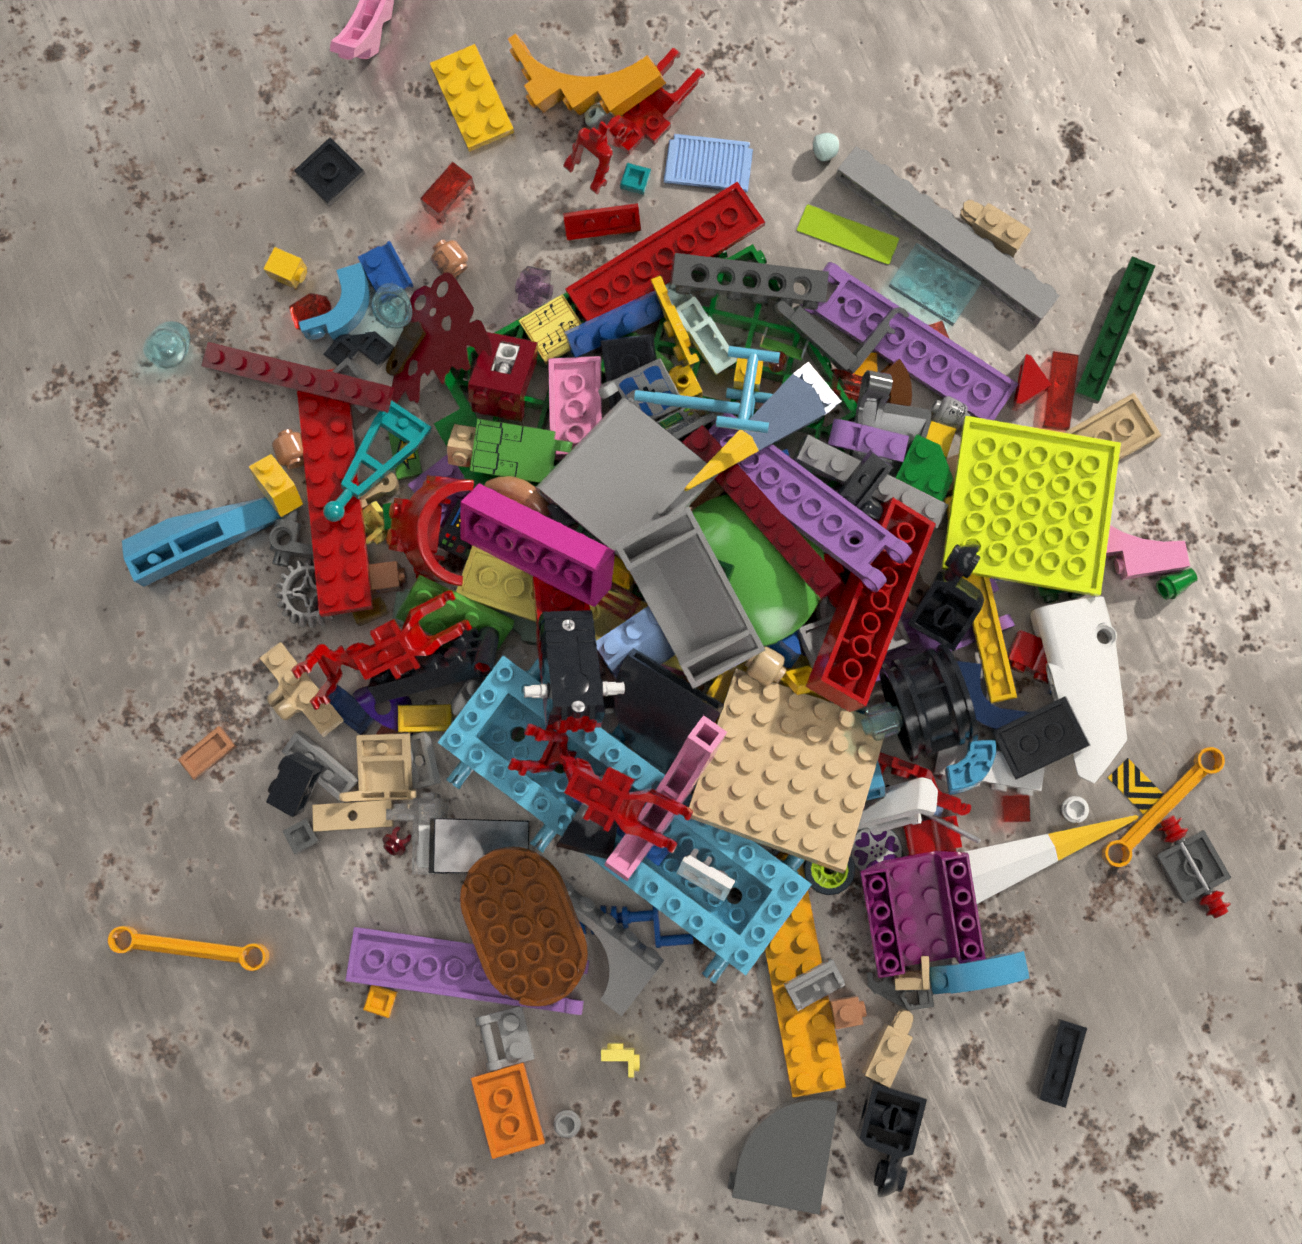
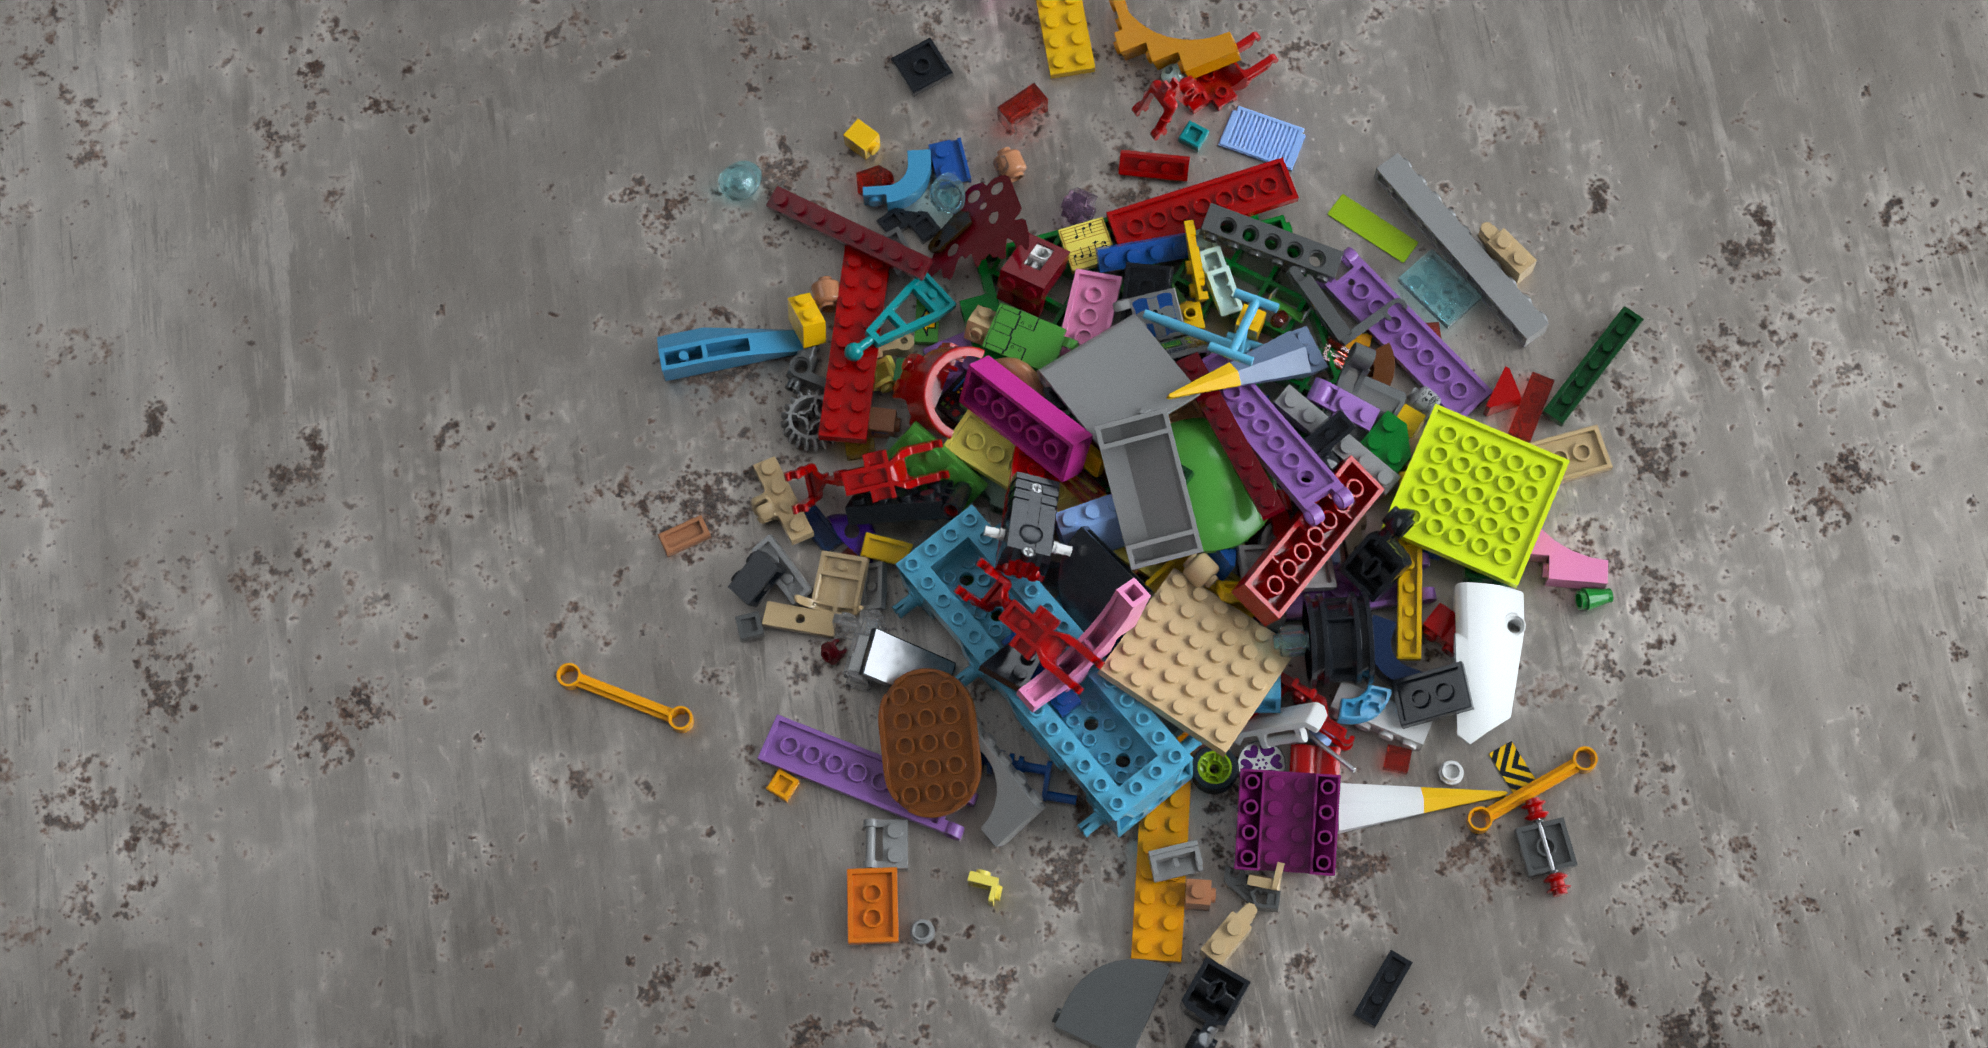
camera: 10 degrees right, 10 degrees down
white plate [677,849,735,901] -> none
light aqua piece [813,133,839,161] -> none
dark azure arch [929,951,1030,995] -> none

